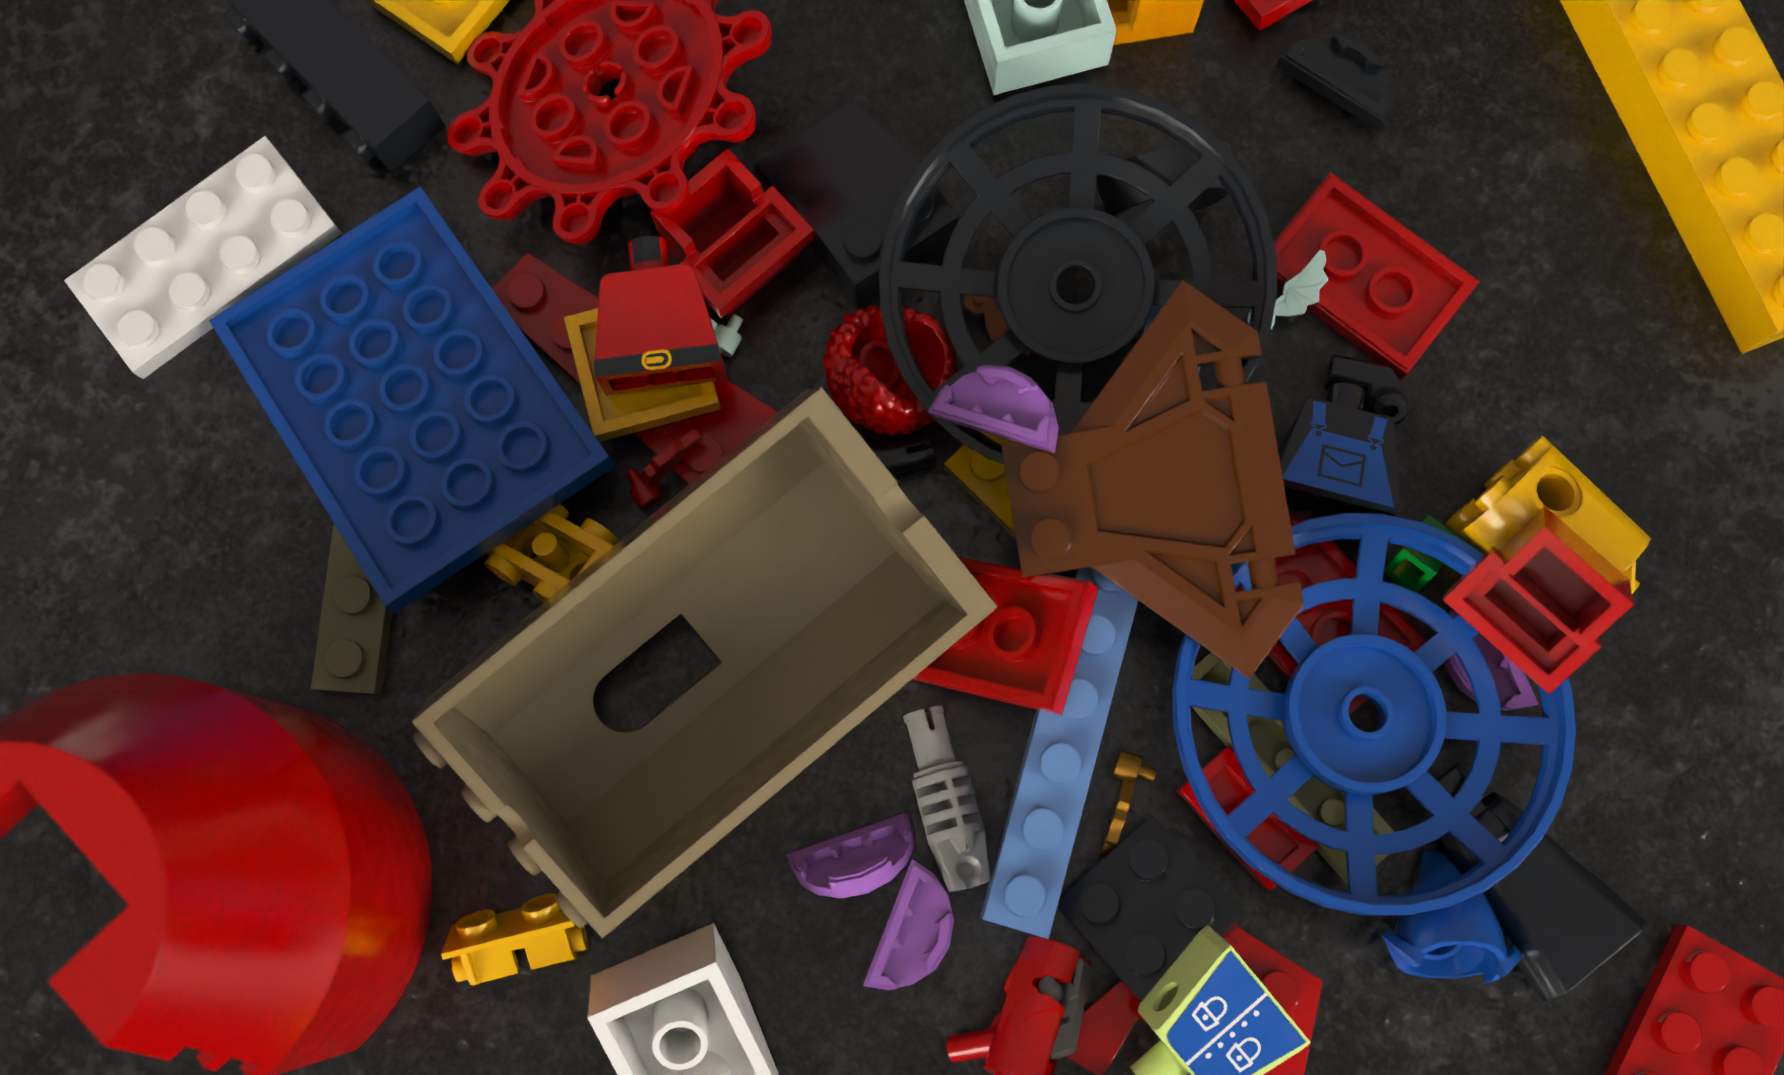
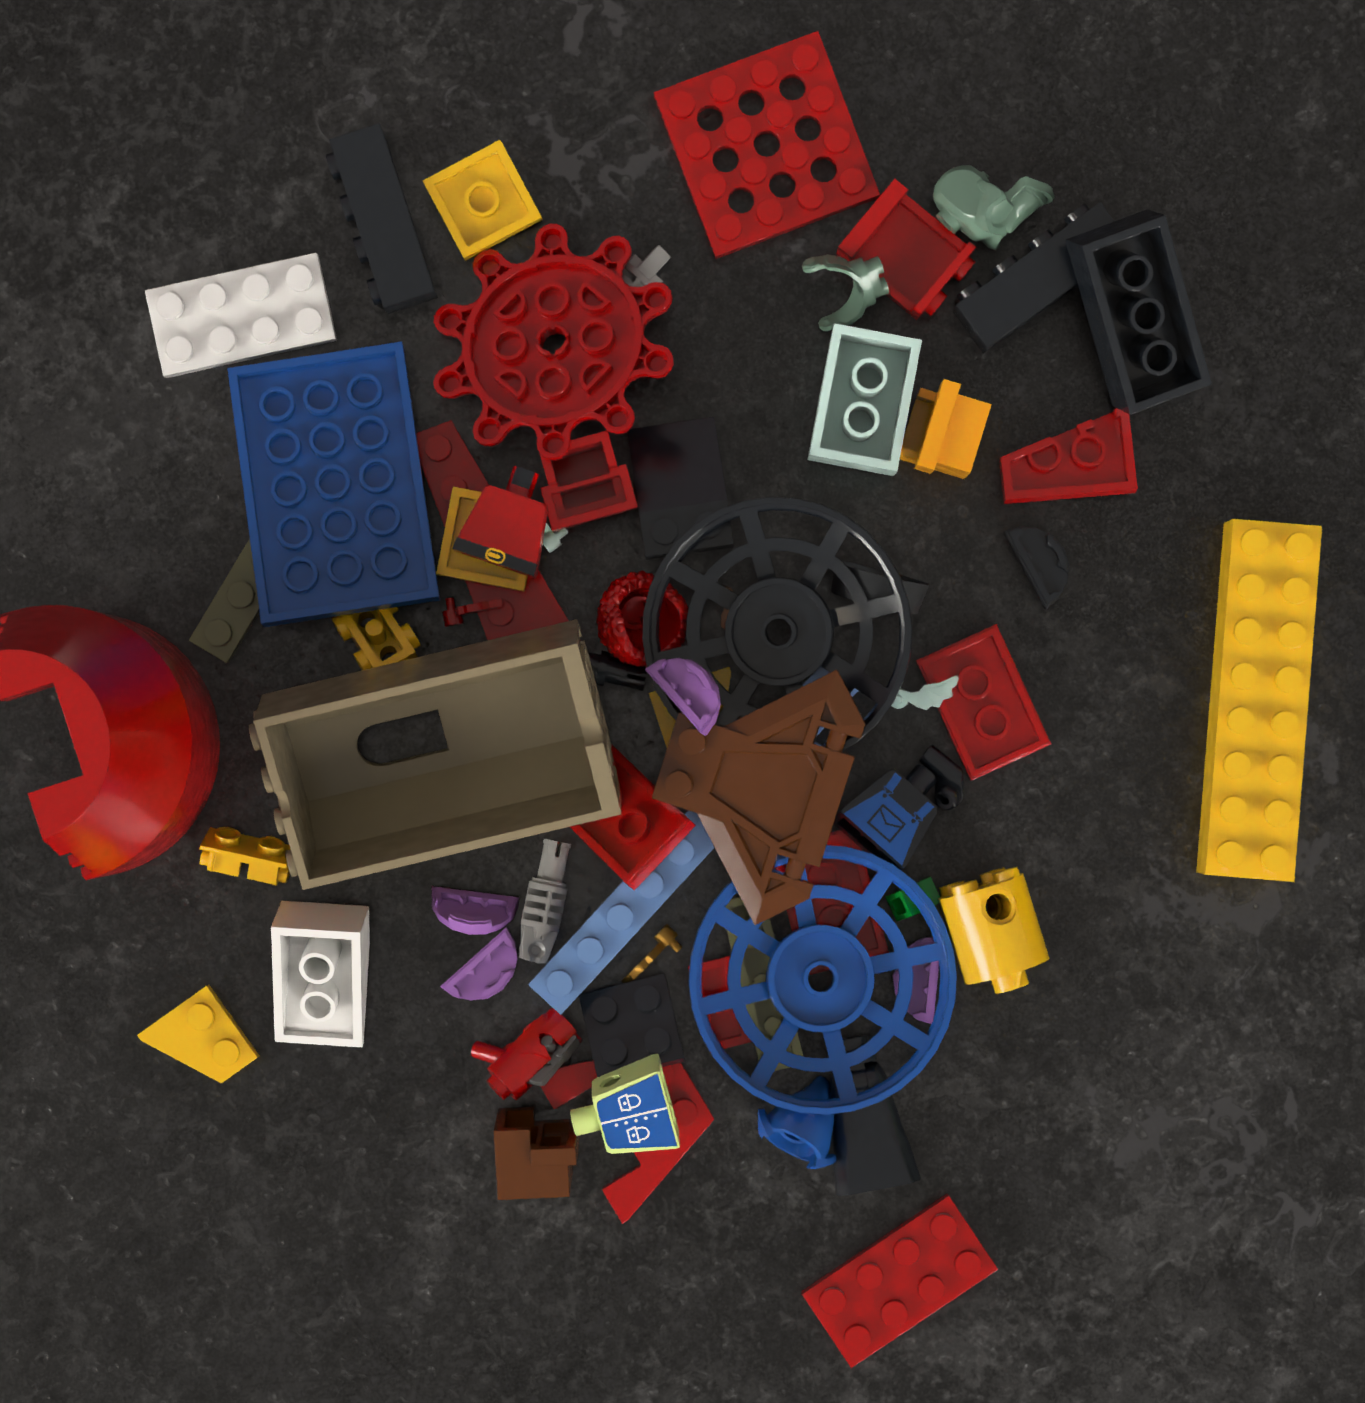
camera: 25 degrees right, 10 degrees up
red plate [1443,506,1634,694] -> none

